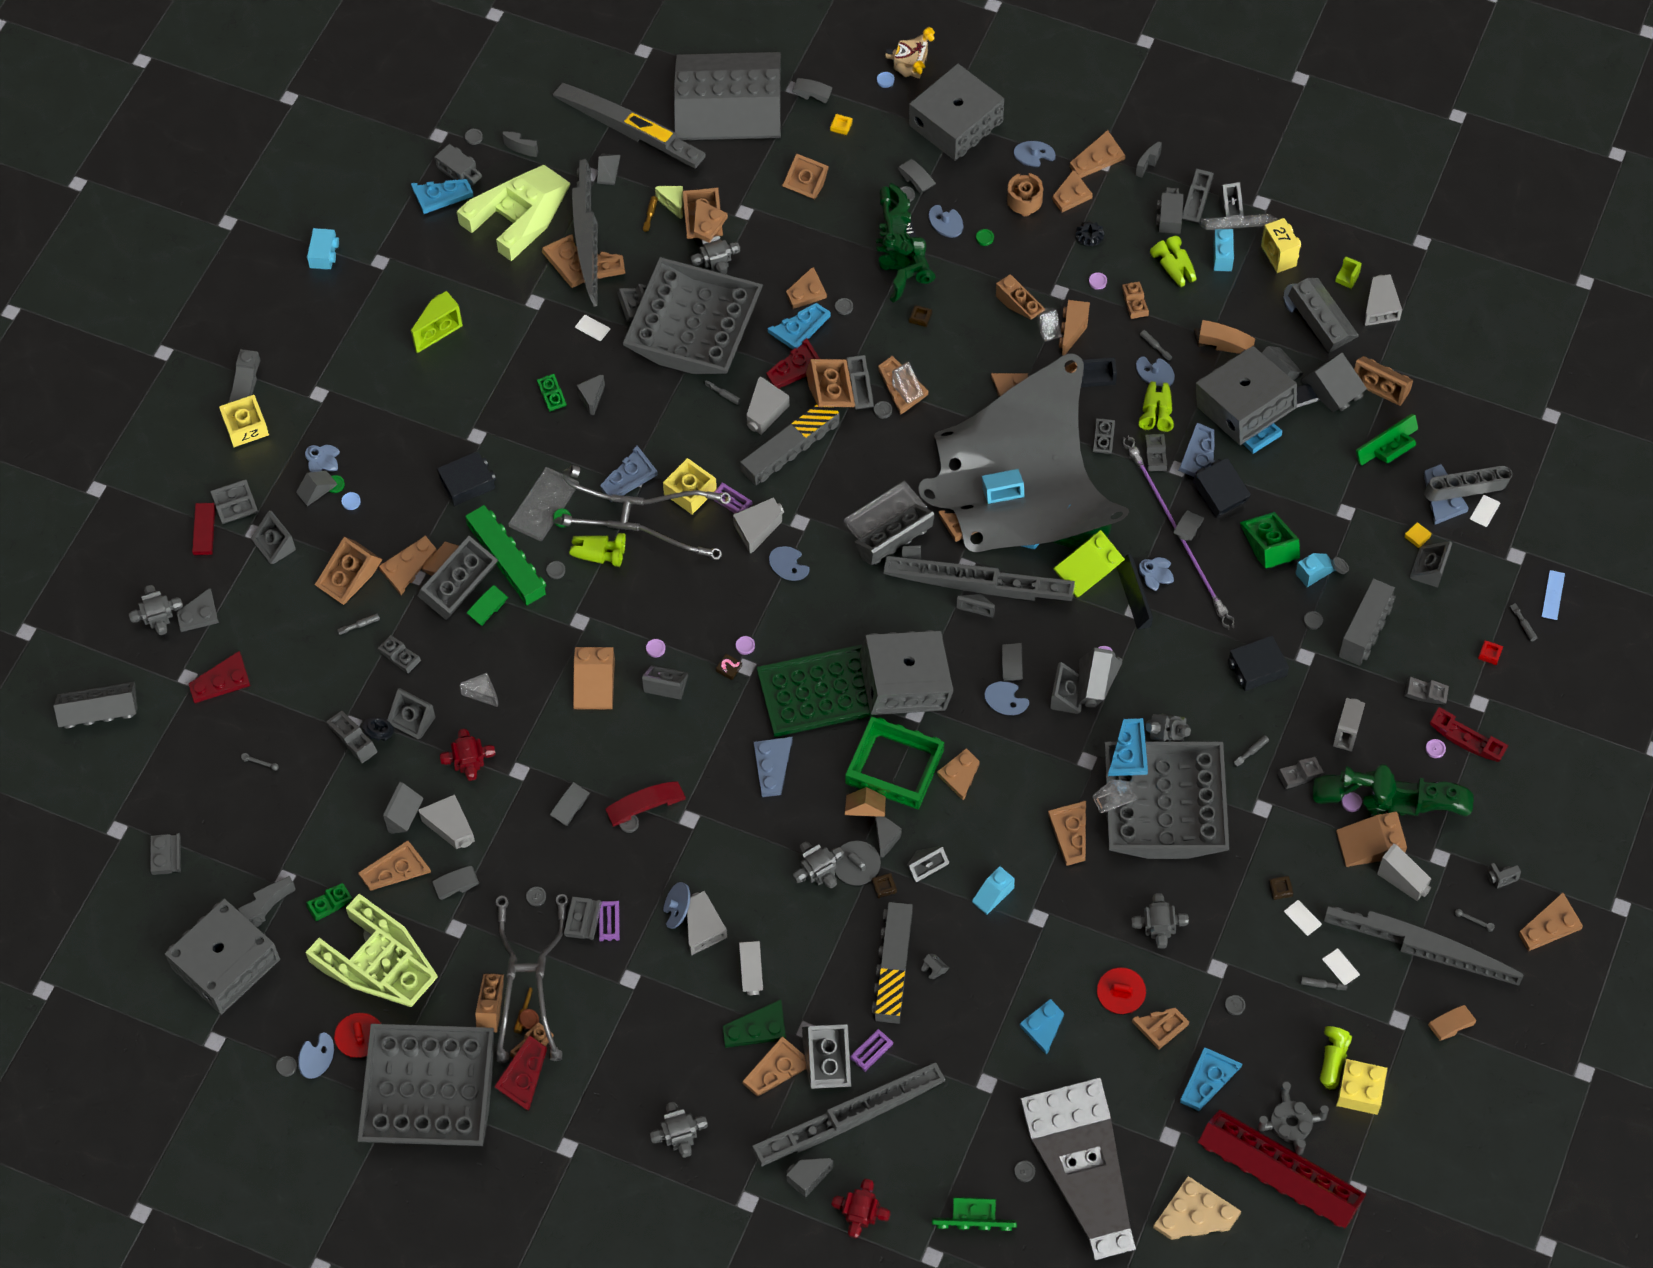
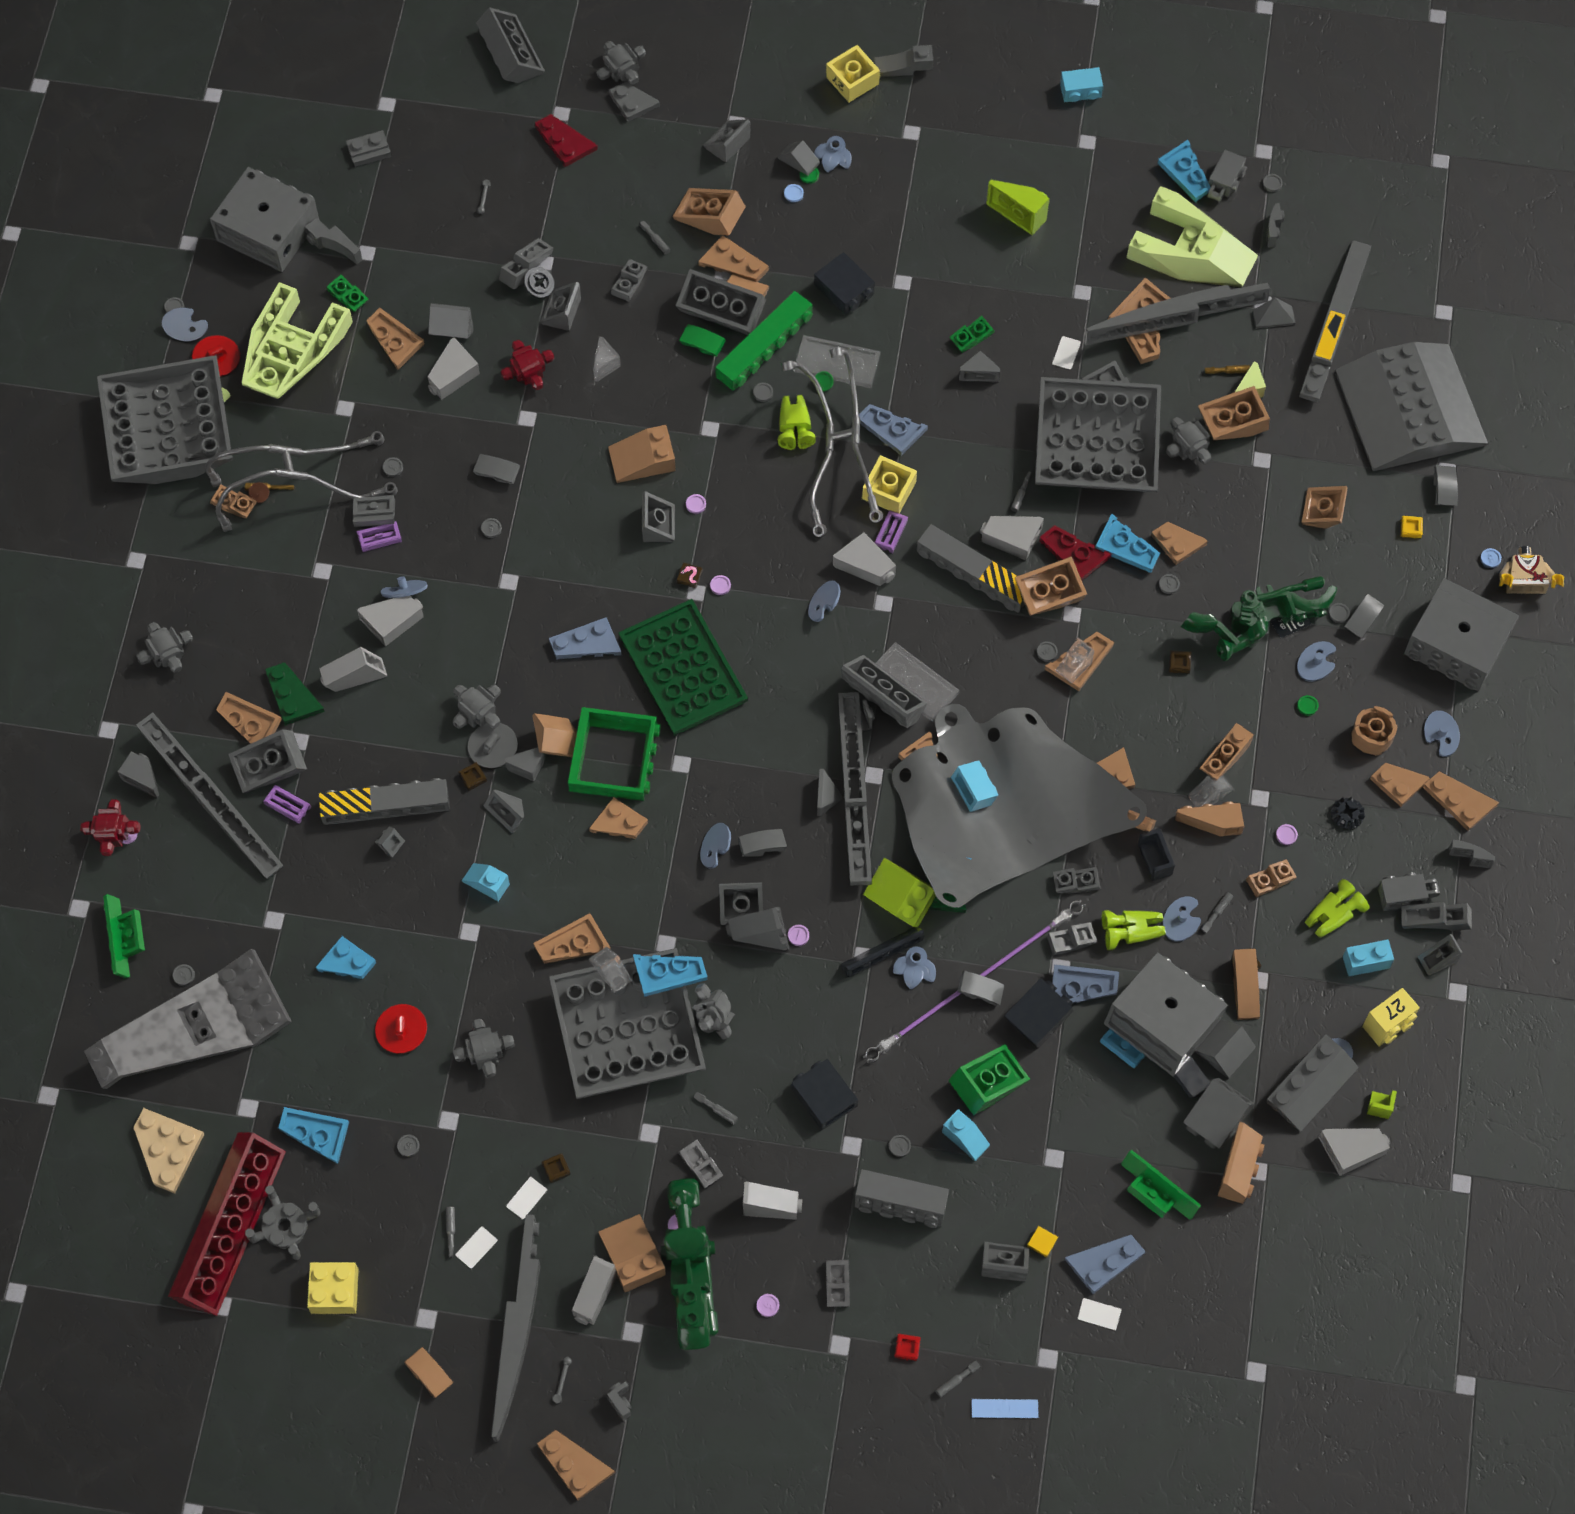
camera: 75 degrees right, 5 degrees up
dark red tile [192,503,216,555] -> none
dark grey slope [211,480,258,524] -> none
dark grey slope [432,866,479,900] -> none
medium nougat slope [476,974,504,1033] -> none
dark red wing [495,1035,547,1110] -> none
dark red slope [605,782,686,827] -> none
medium nougat wing [694,199,728,243] -> none
dark grey slope [847,355,874,410] -> none
dark grey gear [859,630,953,715] -> none
medium nougat wing [1132,1008,1189,1050] -> none
clear tile [1201,214,1278,230] -> none
lime piece [1320,1026,1352,1090] -> none
dark grey piece [1331,557,1349,574] -> none
dark grey beam [1424,466,1512,501] -> none
dark red slope [1430,707,1508,762] -> none

